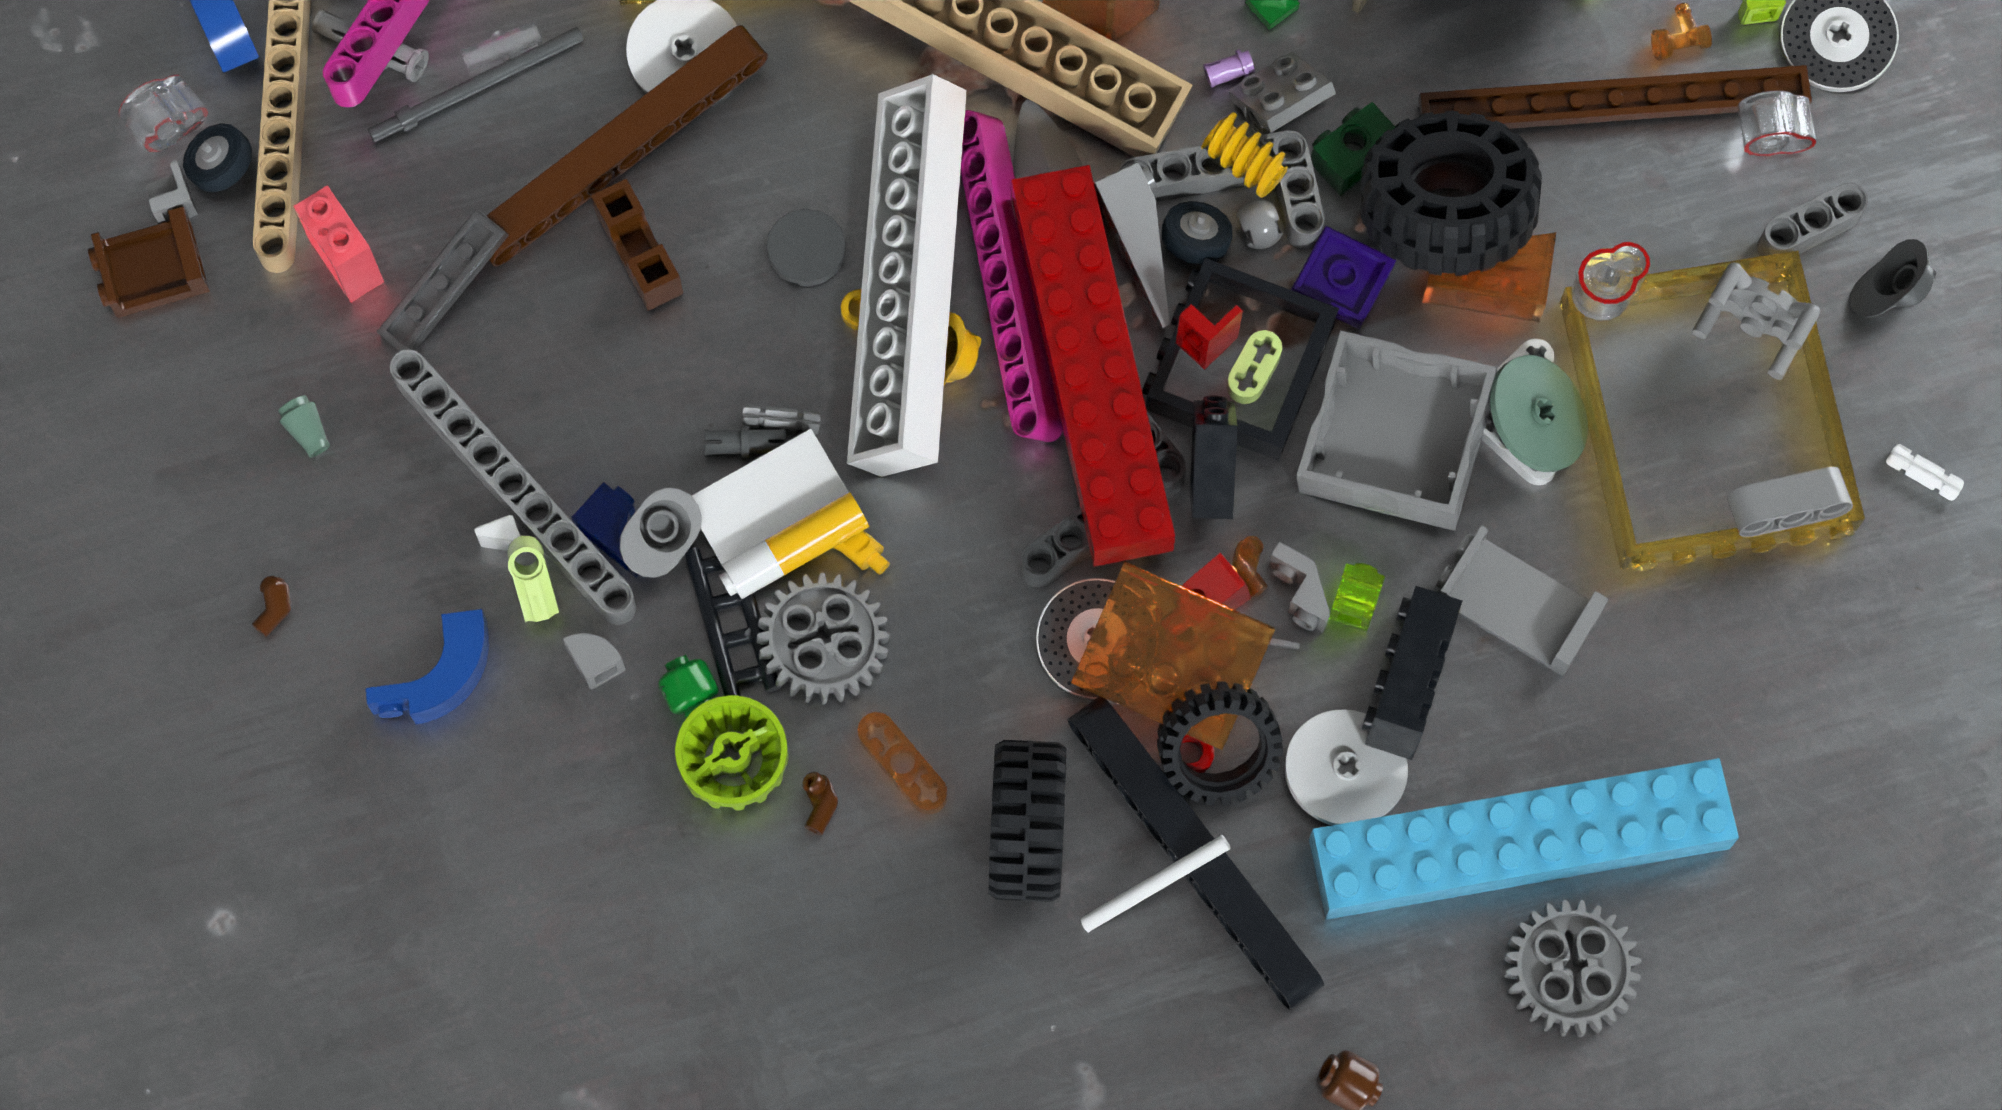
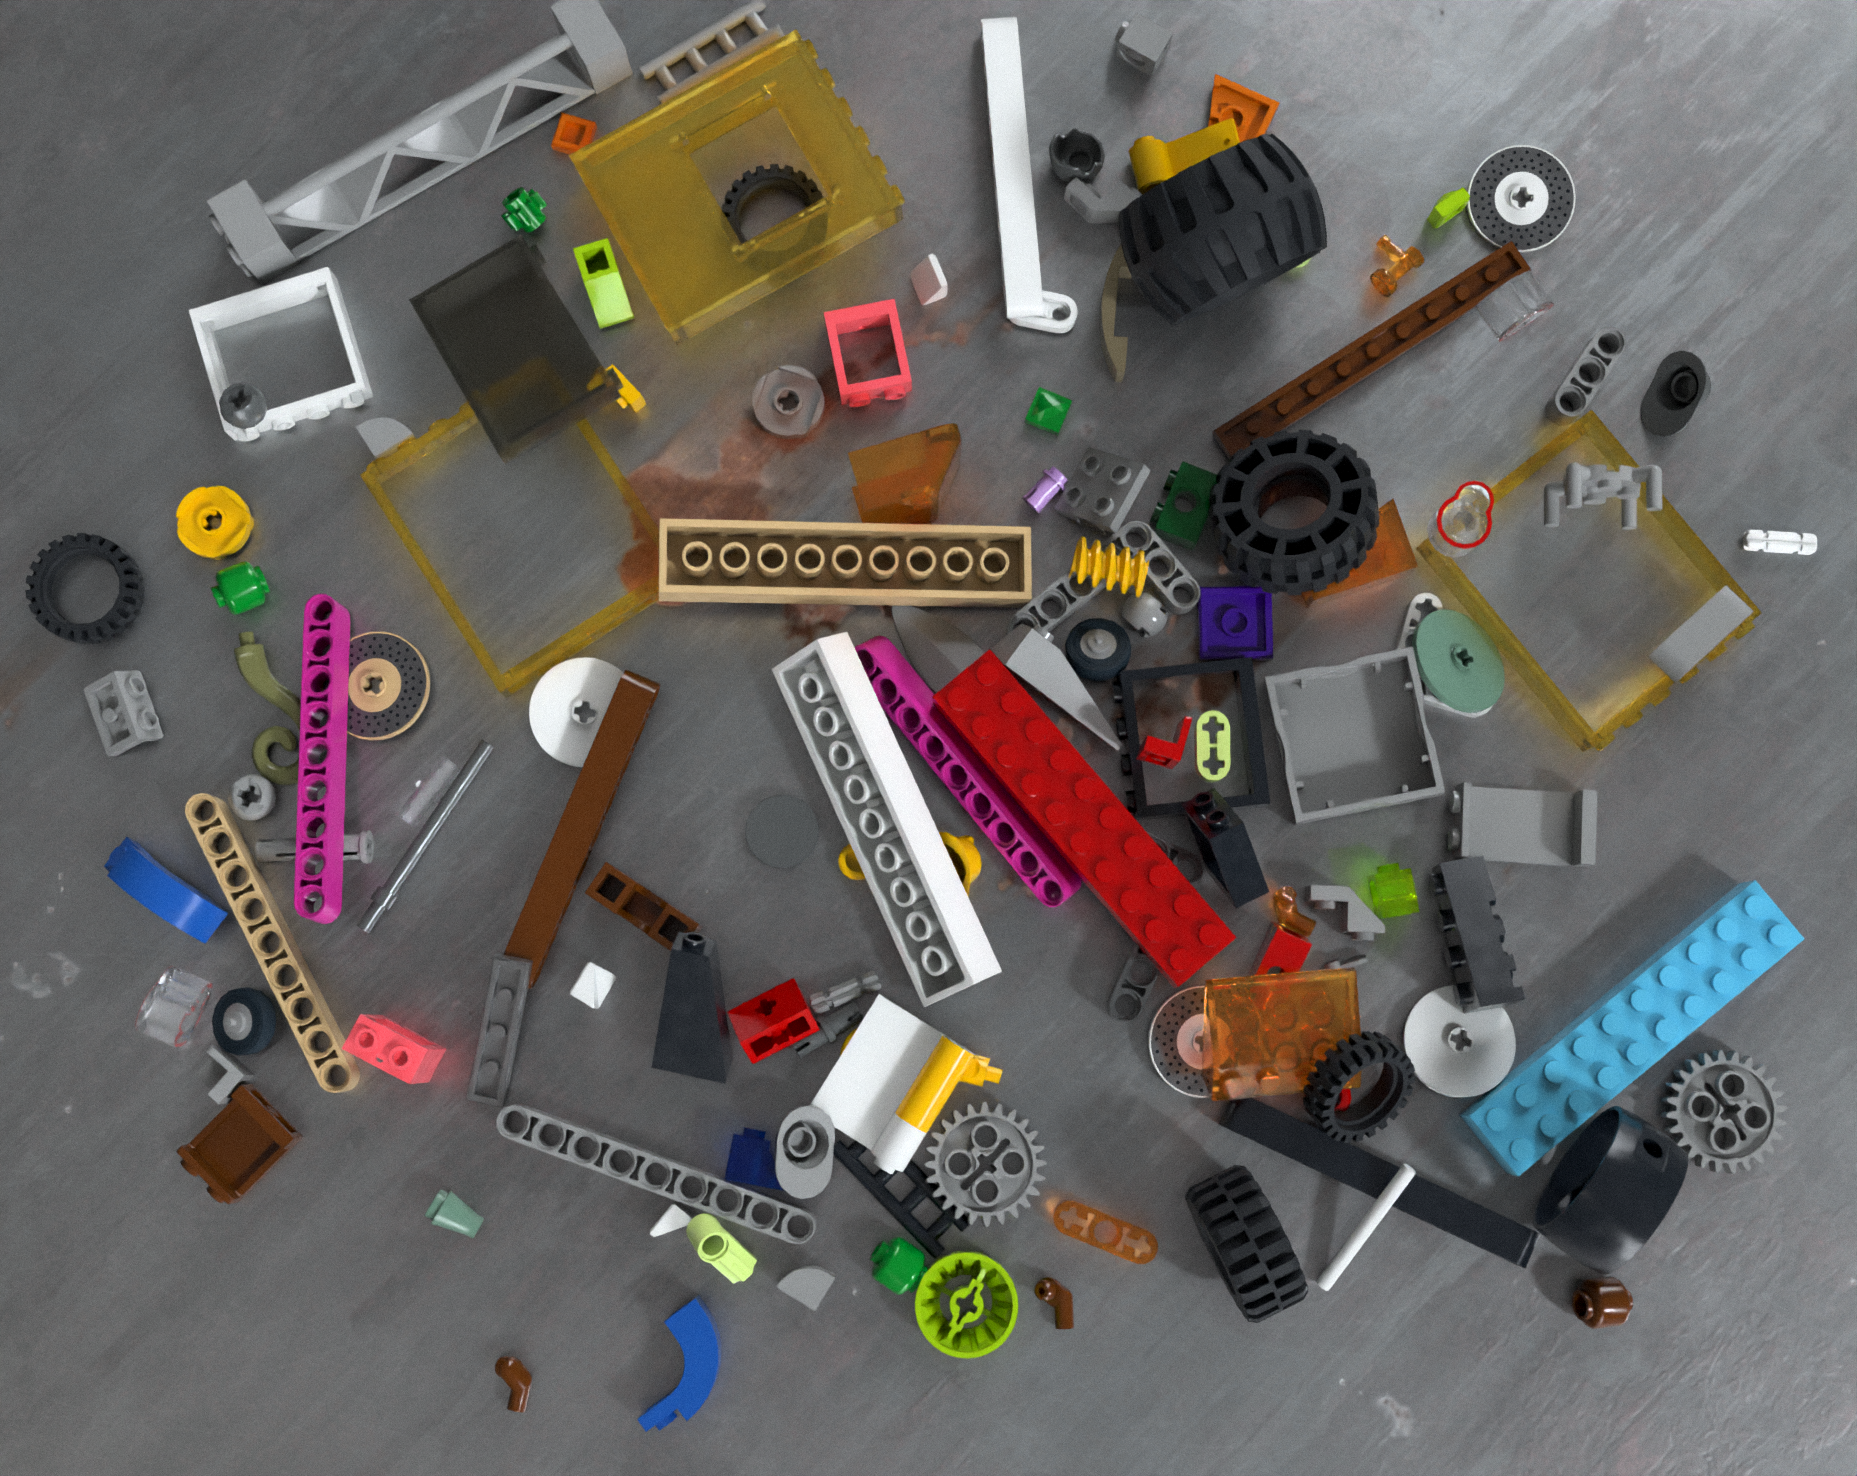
camera: 30 degrees left, 10 degrees up
none -> white slope [570,962,616,1009]
none -> black slope [651,932,733,1084]
none -> red brick [727,978,820,1064]
none -> black cylinder [1533,1106,1688,1275]

